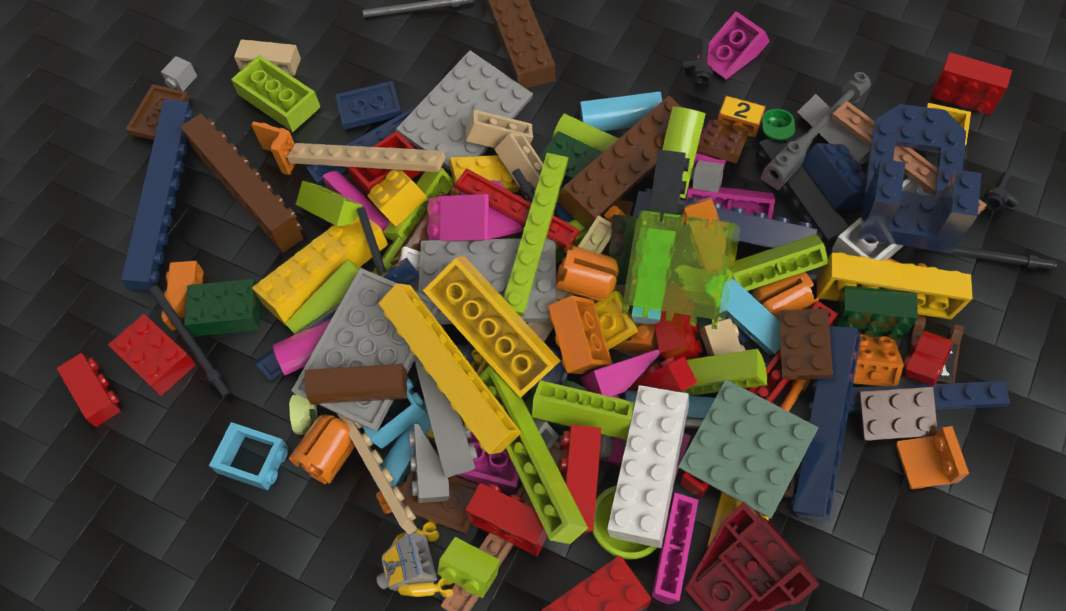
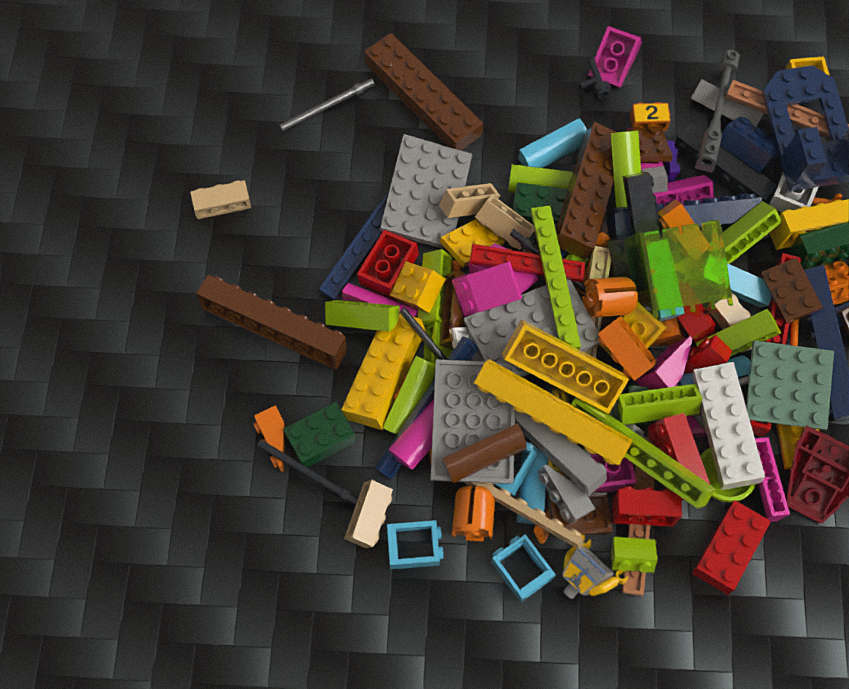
camera: 30 degrees left, 5 degrees up
red brick [57,353,121,427] -> none
red brick [108,314,196,396] -> none
dark blue brick [121,99,194,291] -> none
reddish brown plate [125,84,190,140] -> none
light grey brick [161,56,197,91] -> none
lime brick [231,55,320,132] -> none
orange bracket [251,121,296,175] -> none
tan plate [287,143,446,172] -> none
yellowish green rock [289,395,317,435] -> none
dark blue plate [335,81,402,130] -> none
orange cylinder [752,272,819,320] -> none
green cap [761,109,795,140] -> none
red brick [930,52,1012,115] -> none
none -> tan brick [344,480,393,548]
none -> medium azure window [491,535,555,603]
none -> dark purple plate [665,141,680,181]

